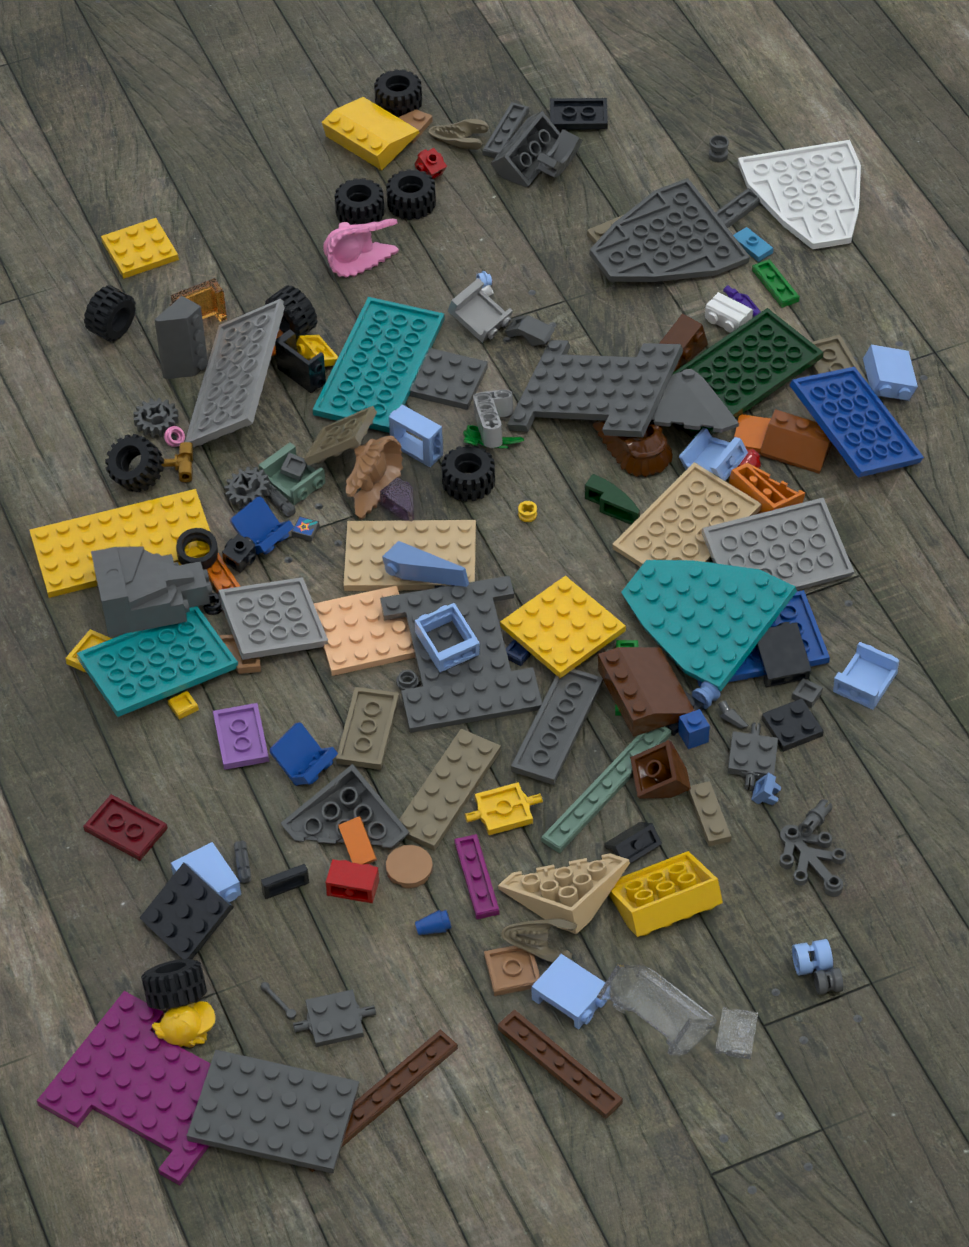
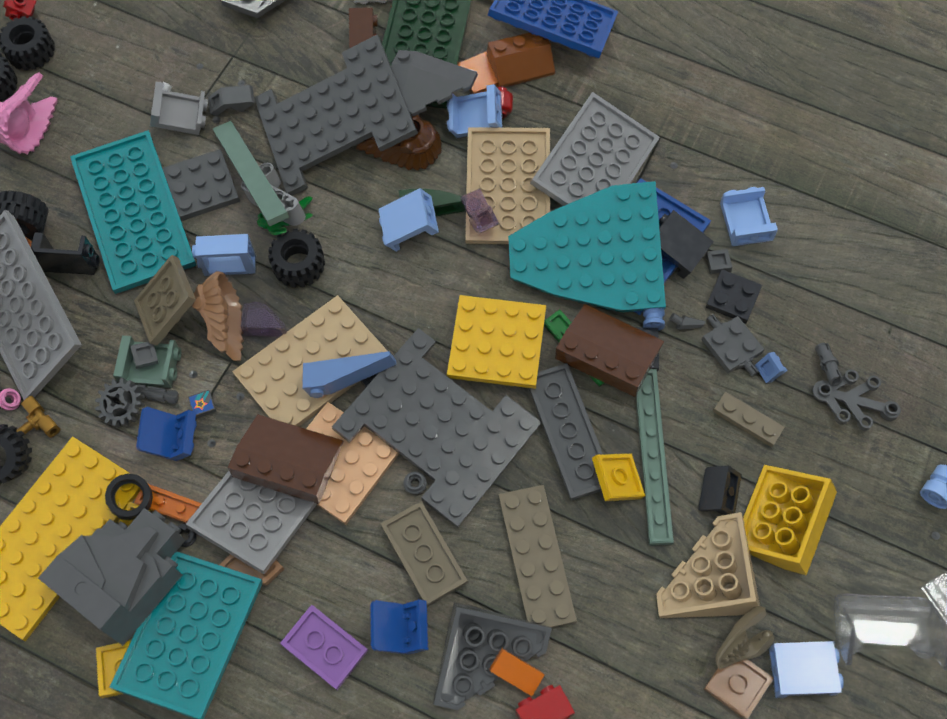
camera: 40 degrees left, 15 degrees up
yellow tile [168,690,199,720] -> none
black brick [222,534,257,573] -> none
yellow bracket [296,335,338,367] -> none
medium nougat tile [386,845,433,888] -> none
light blue window [415,603,480,672] -> none
blue cone [415,910,452,935] -> none
magenta tile [454,834,500,920] -> none
yellow plate [465,782,543,835] -> none
light blue plate [476,271,492,288] -> none
dark blue tile [506,639,531,666] -> none
yellow bush [518,501,537,522] -> none
reddish brown slope [630,740,691,799] -> none
blue brick [678,709,710,749] -> none
orange wedge [729,463,805,514] -> none
none -> sand green tile [213,121,289,226]
none -> reddish brown slope [228,414,344,504]
none -> light blue panel [379,188,439,251]
none -> brick [460,188,499,234]
none -> yellow tile [592,454,645,501]

